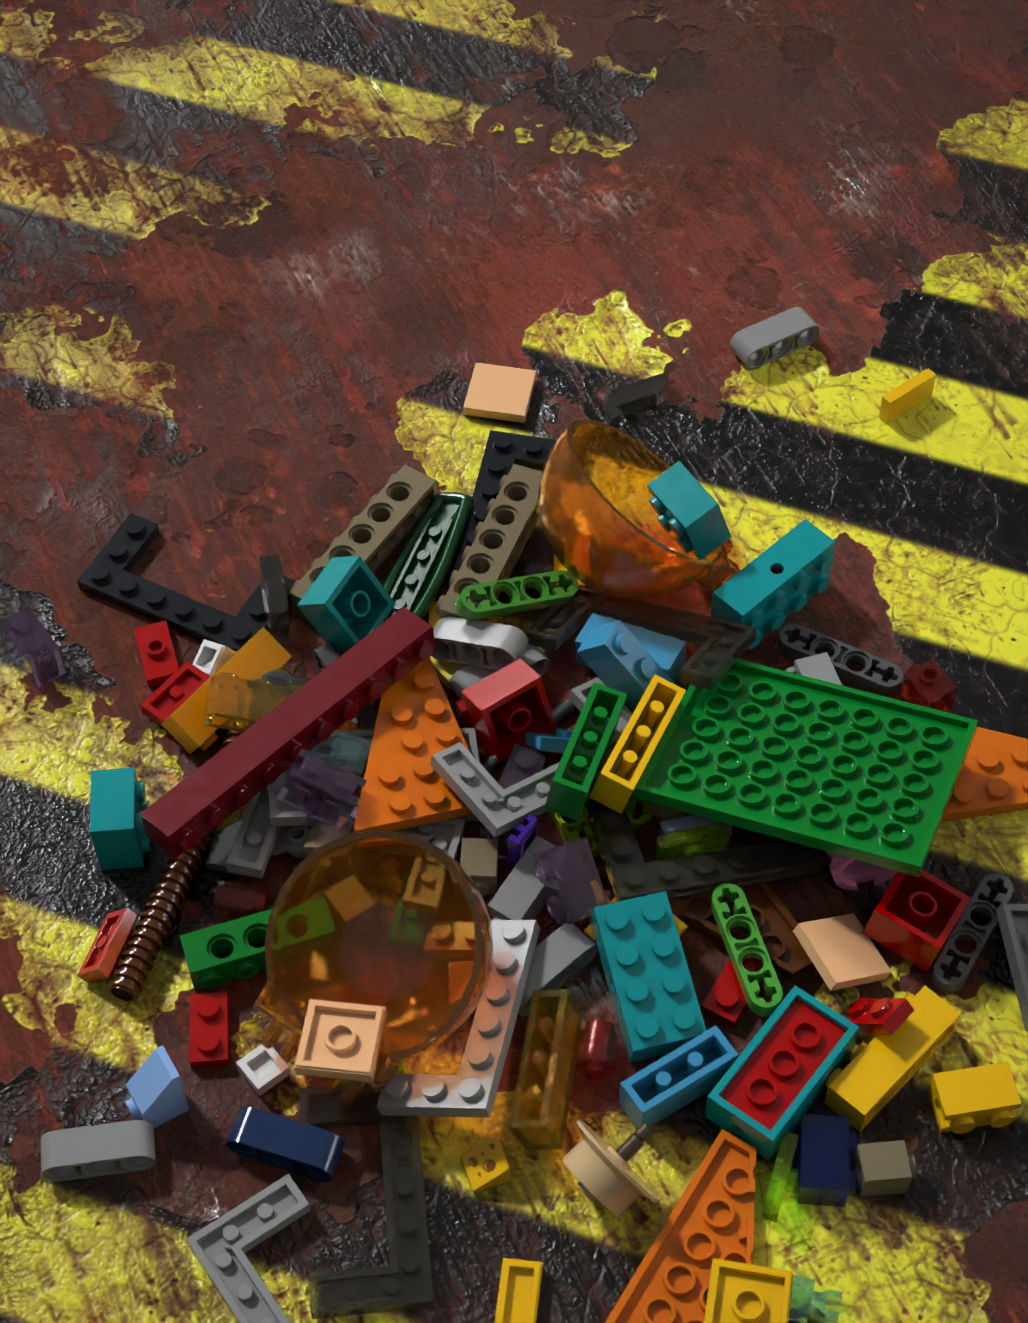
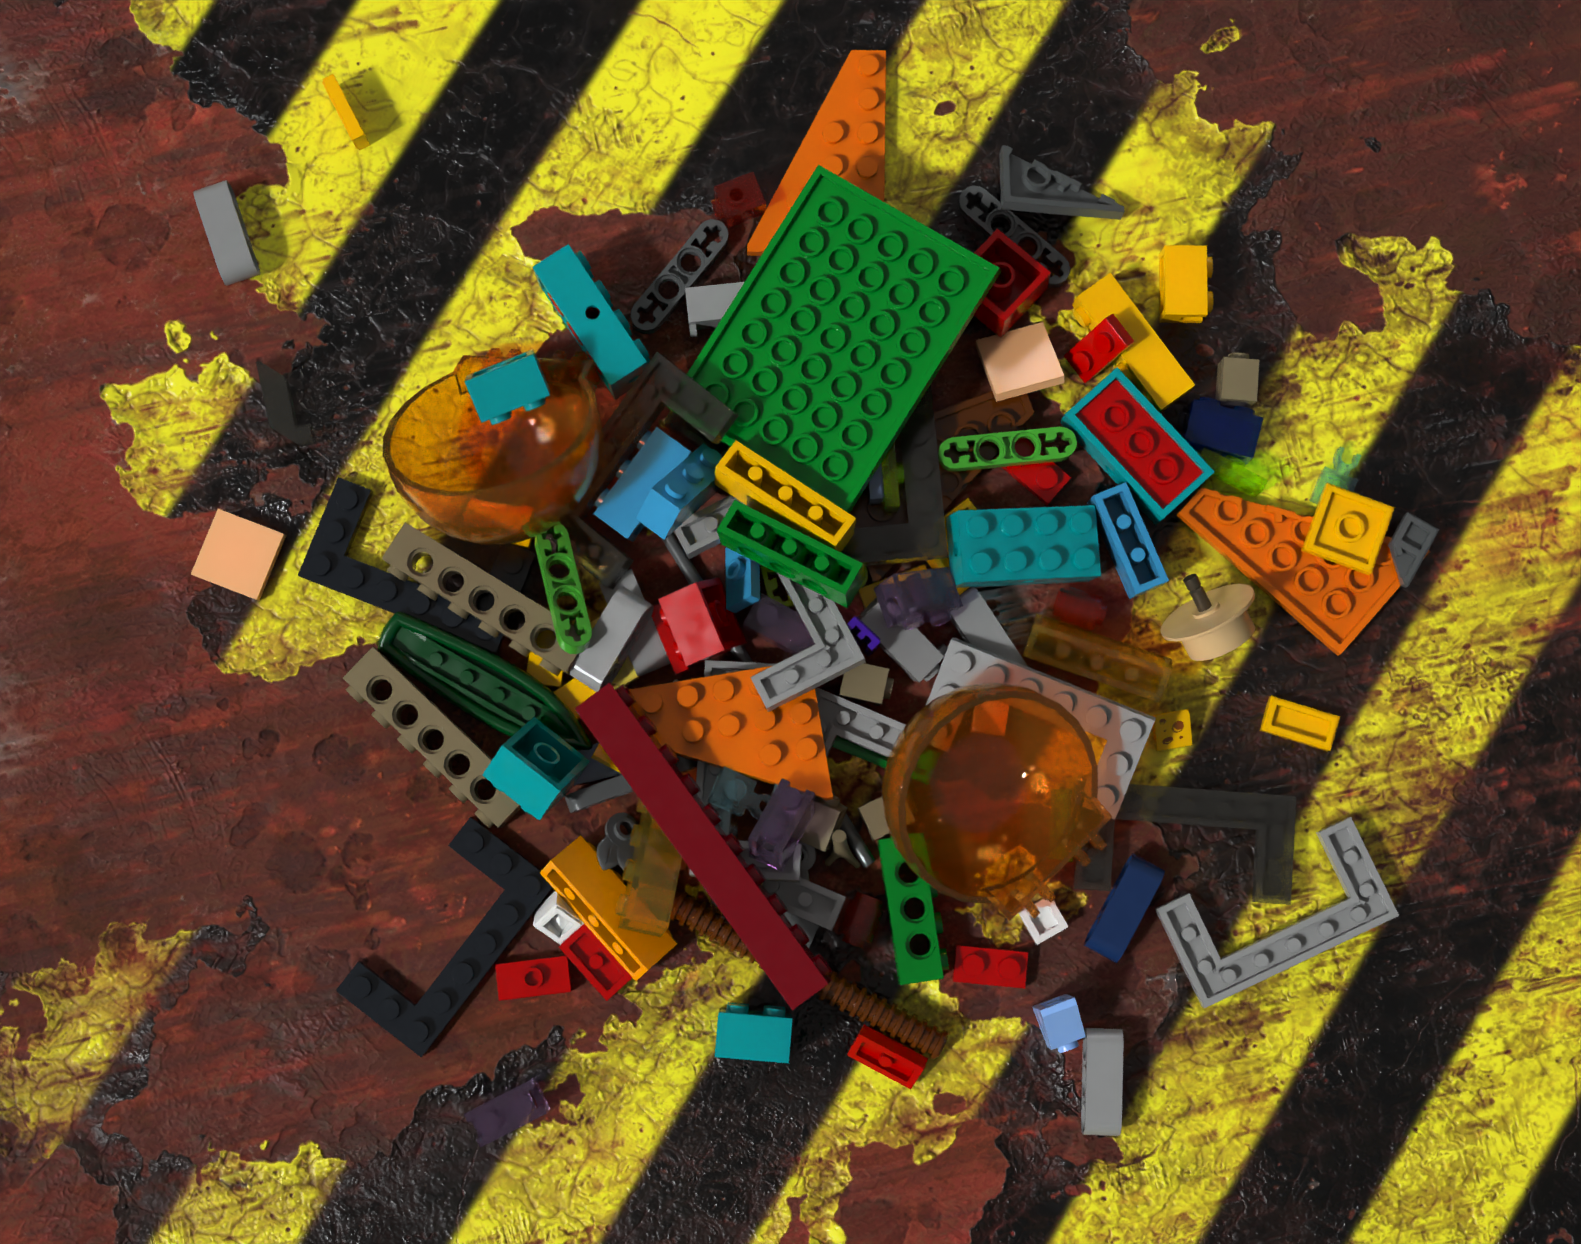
camera: 85 degrees left, 30 degrees up
clear smoke piece [259,555,290,647] -> none
light nougat tile [294,999,387,1082] -> none

